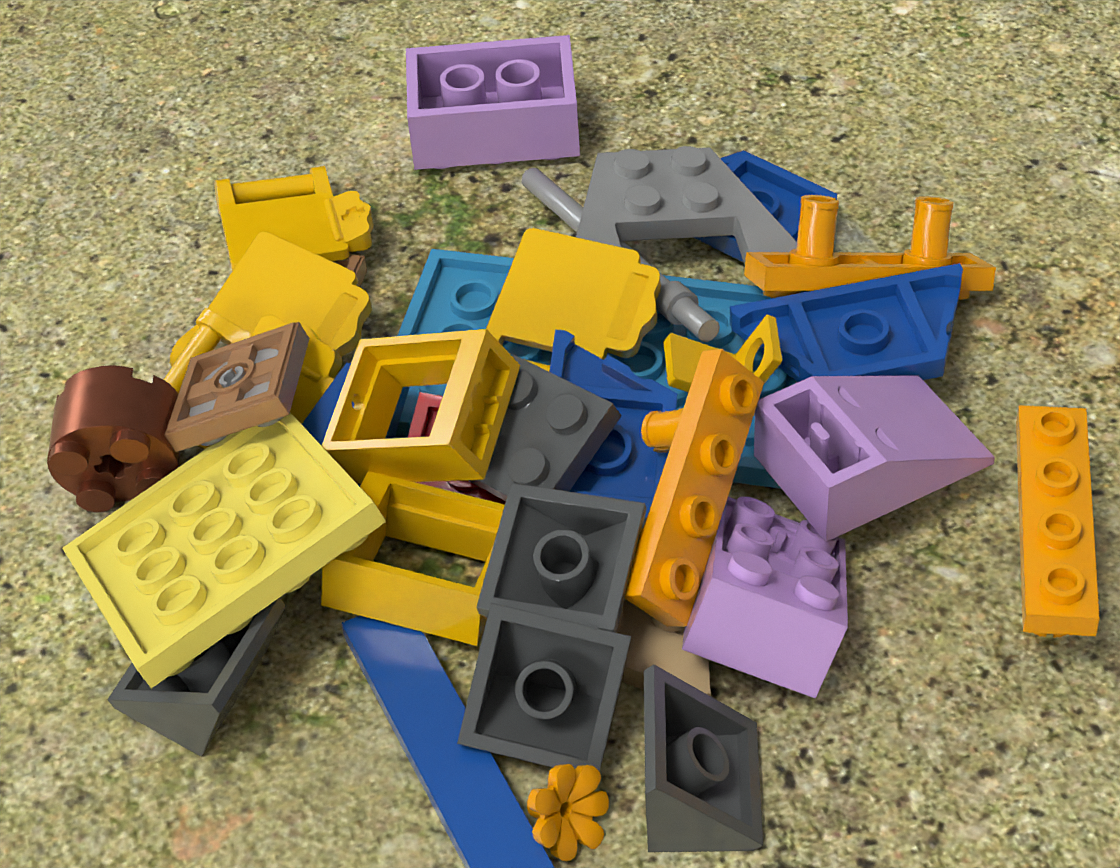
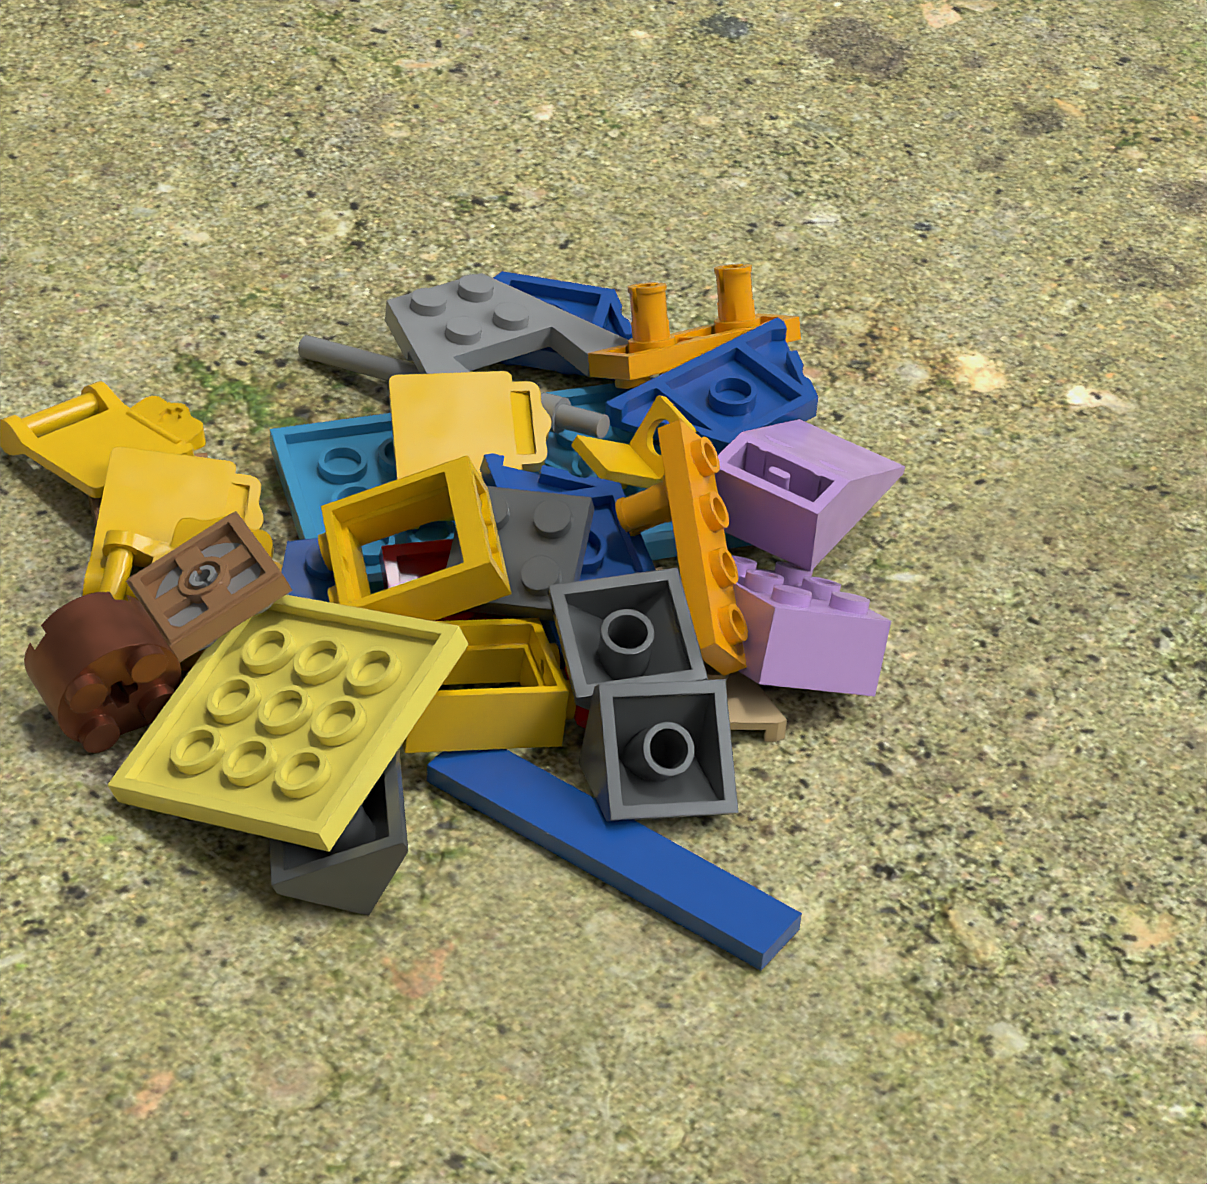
camera: 35 degrees left, 5 degrees down
lavender brick [406,35,580,170] -> none
light orange plant [527,764,609,861] -> none
dark grey slope [644,665,763,852] -> none
light orange plate [1016,405,1100,638] -> none

